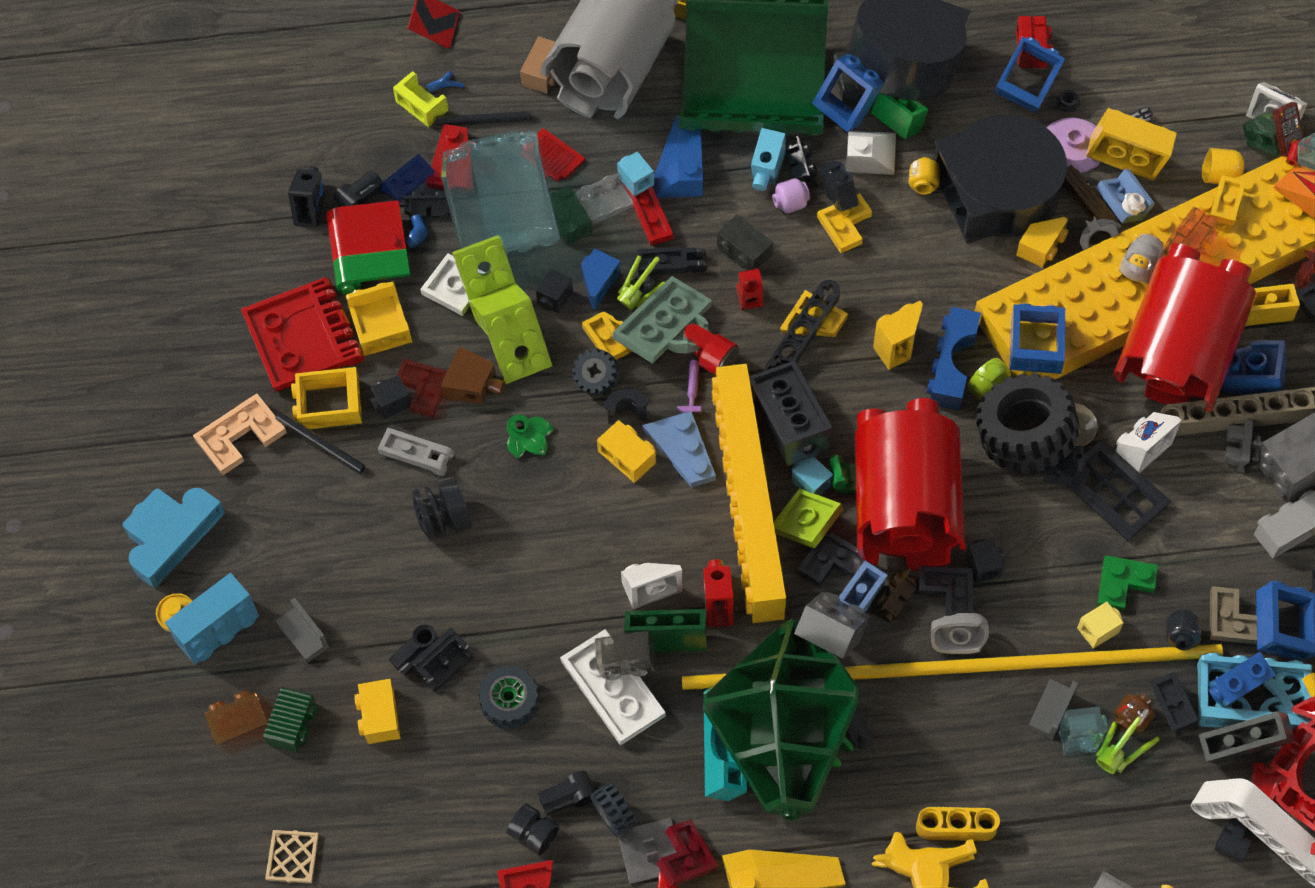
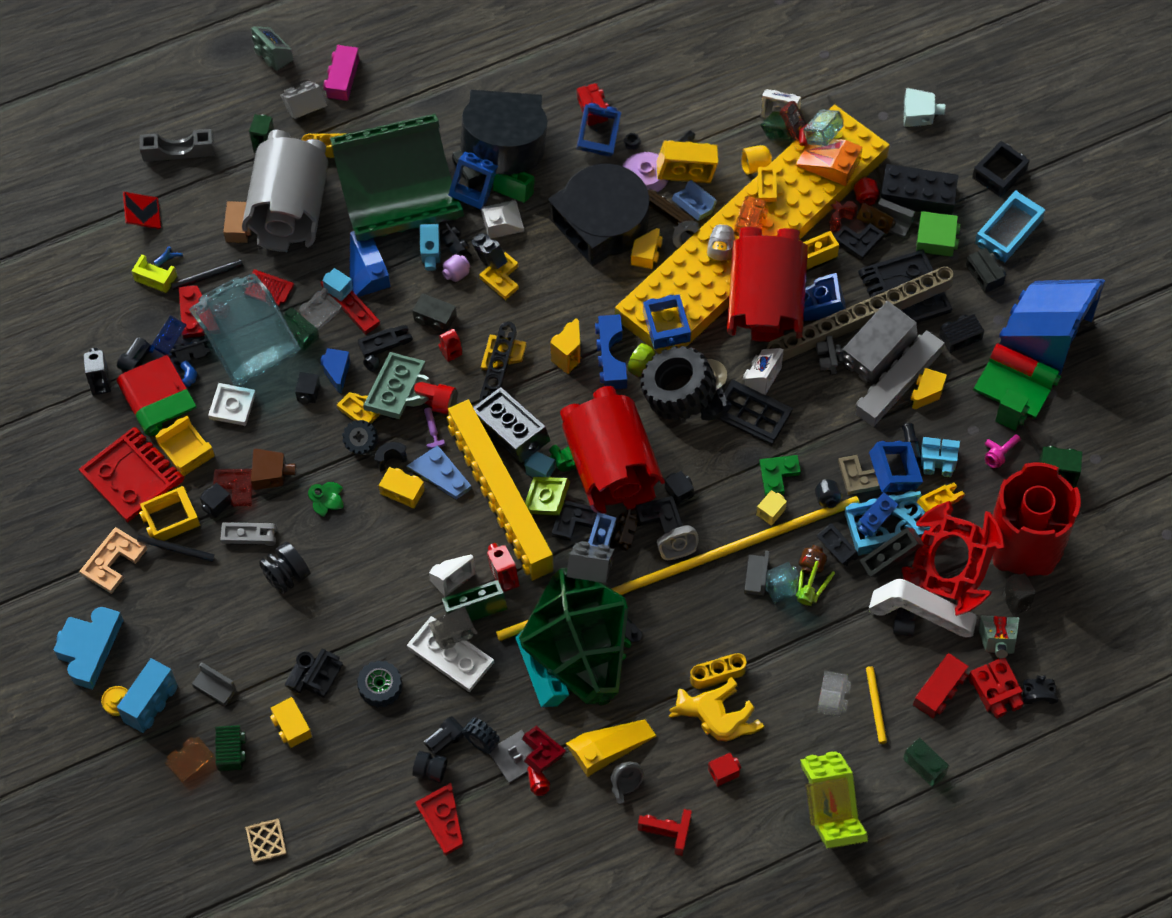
camera: 20 degrees left, 0 degrees up
lime bracket [452,235,552,384] -> none
lime plant [617,256,665,311] -> none
yellow head [908,157,941,195] -> none
white plate [1122,193,1146,215] -> none

